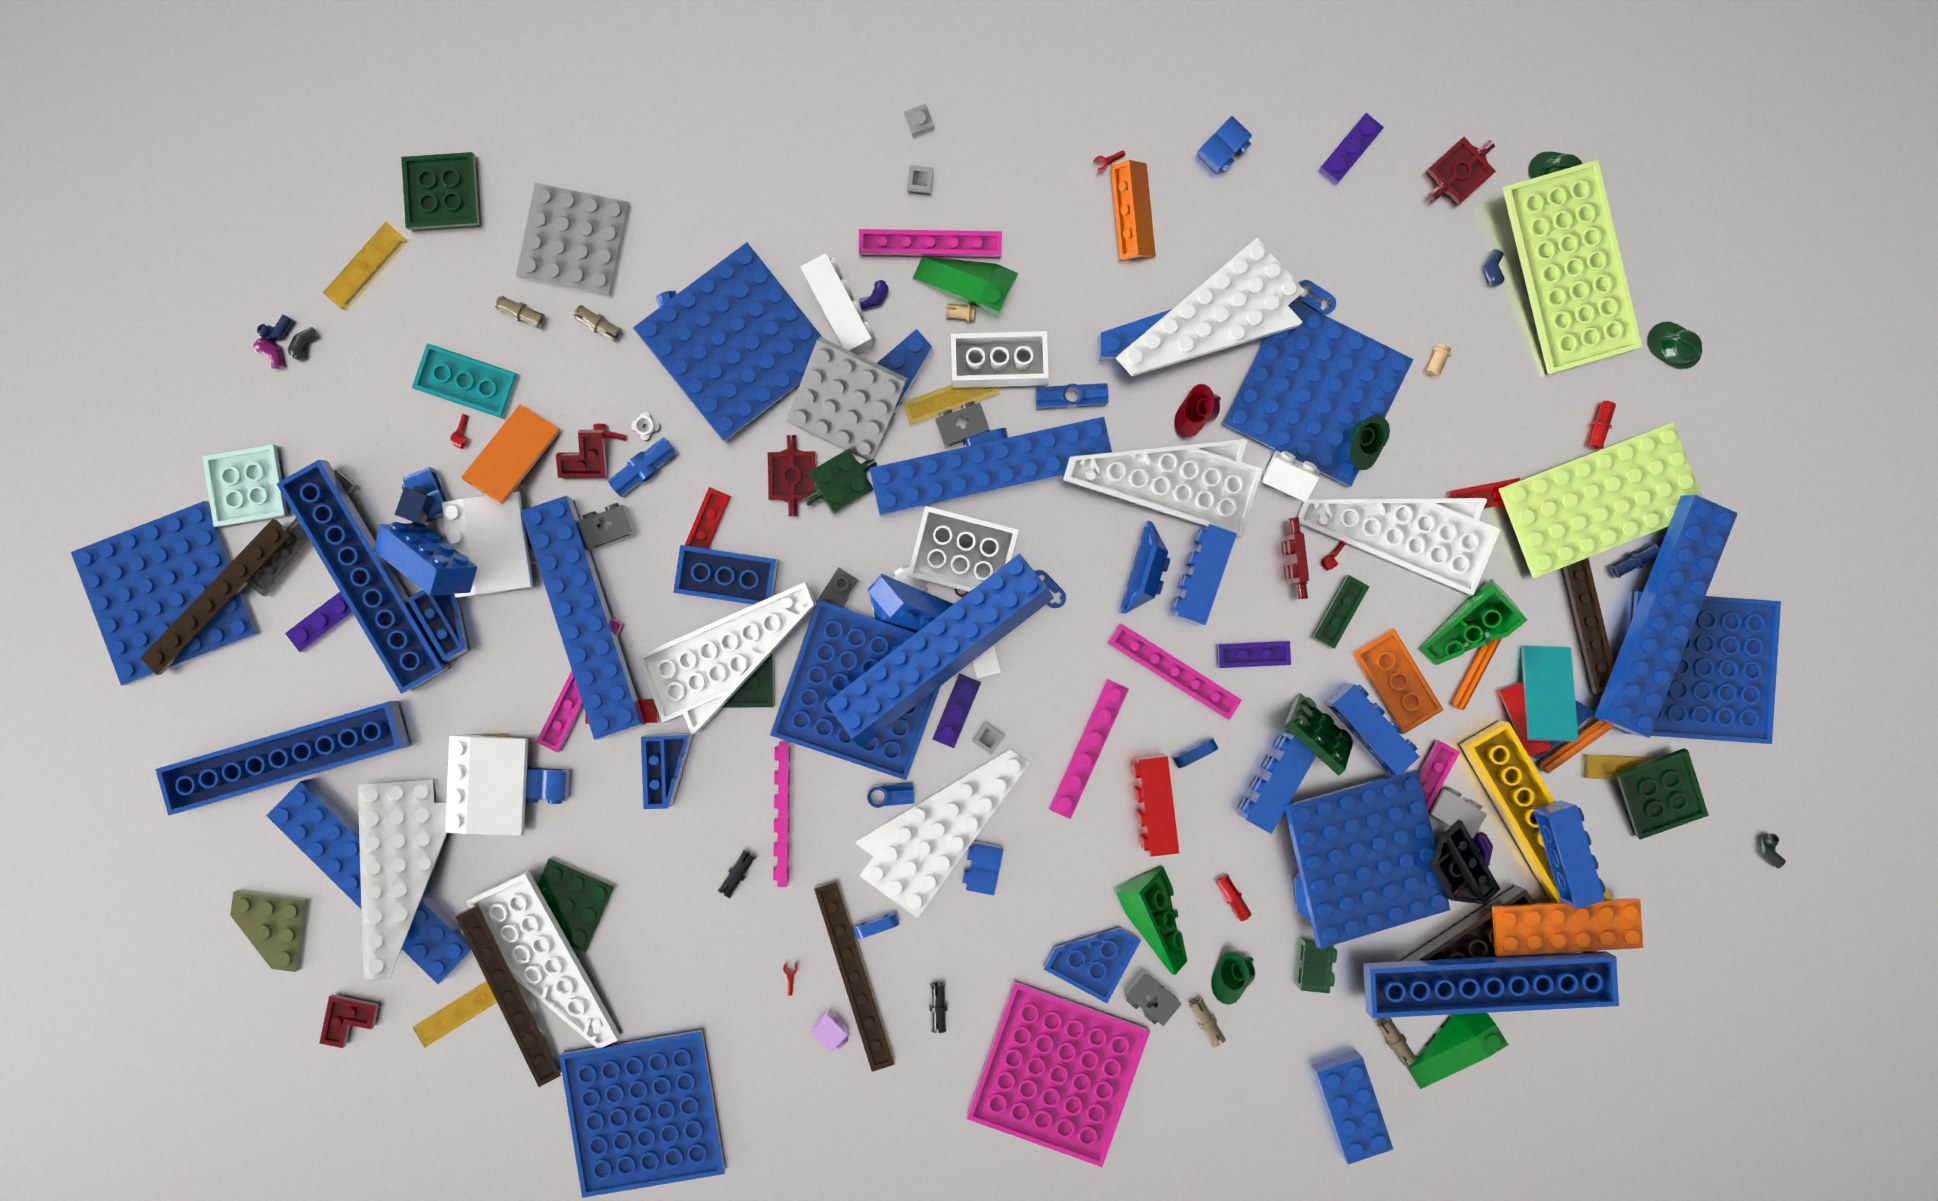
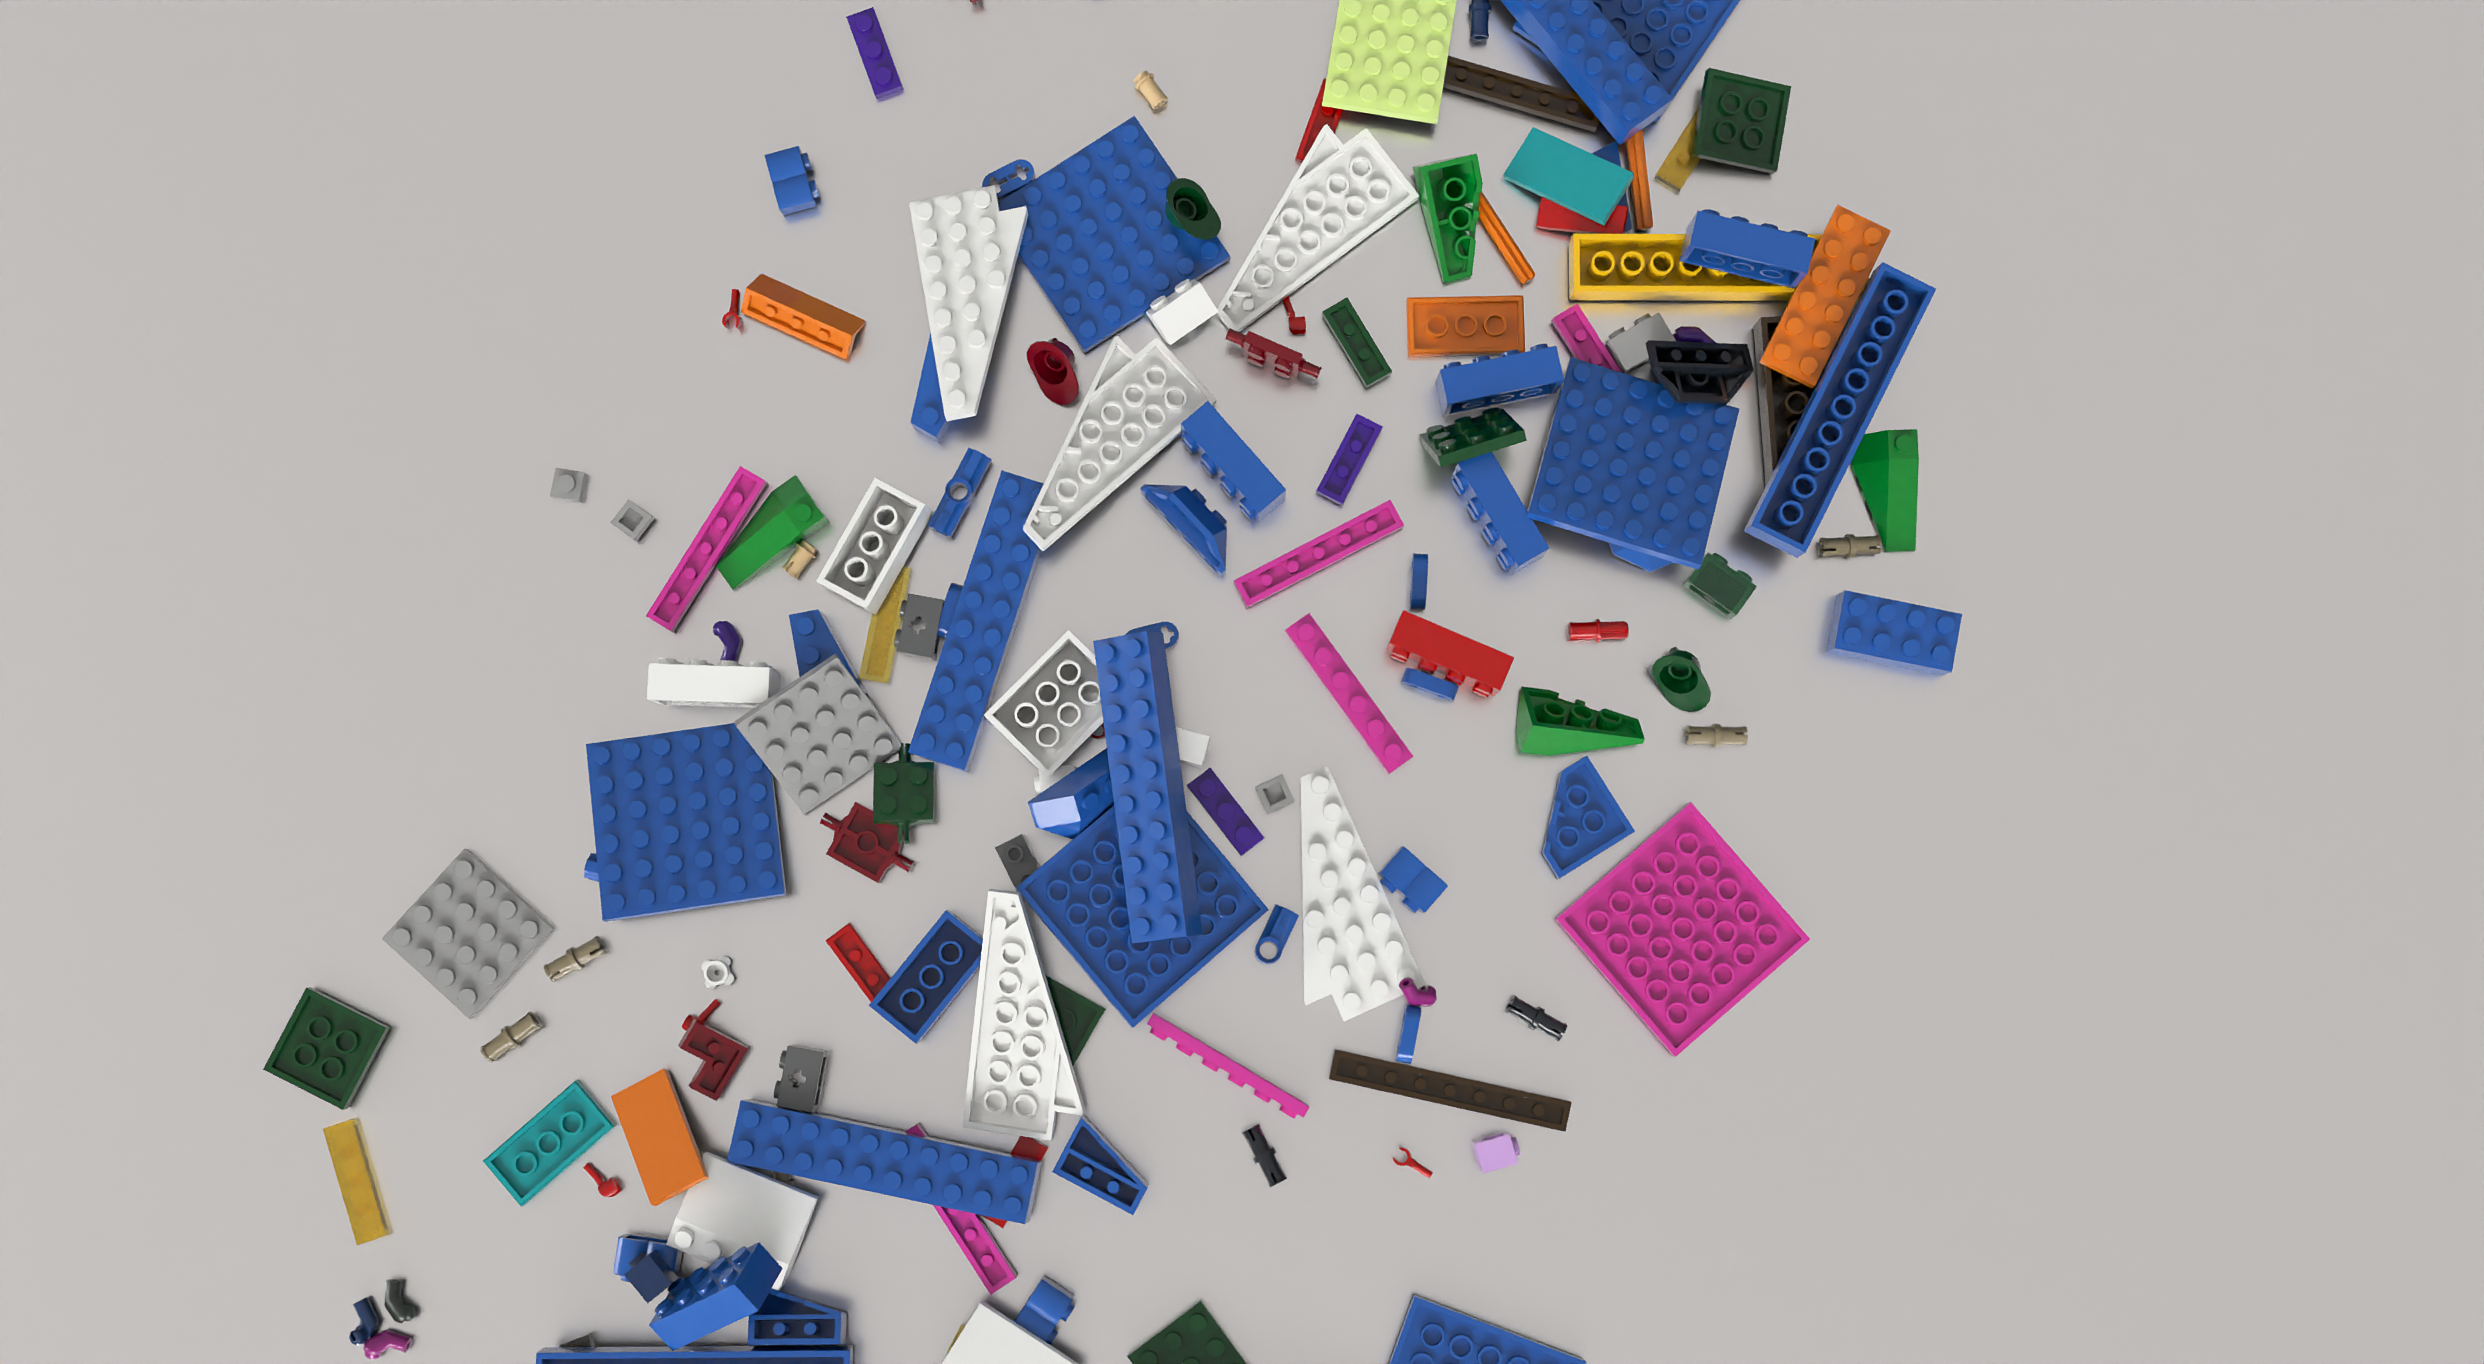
camera: 60 degrees left, 5 degrees down
blue piece [608,437,677,497] -> none
dark grey brick [1124,969,1181,1026] -> none
pearl dark grey arm [1761,833,1786,869] -> none
none -> magenta arm [1399,978,1437,1007]
none -> blue beam [1401,668,1459,701]

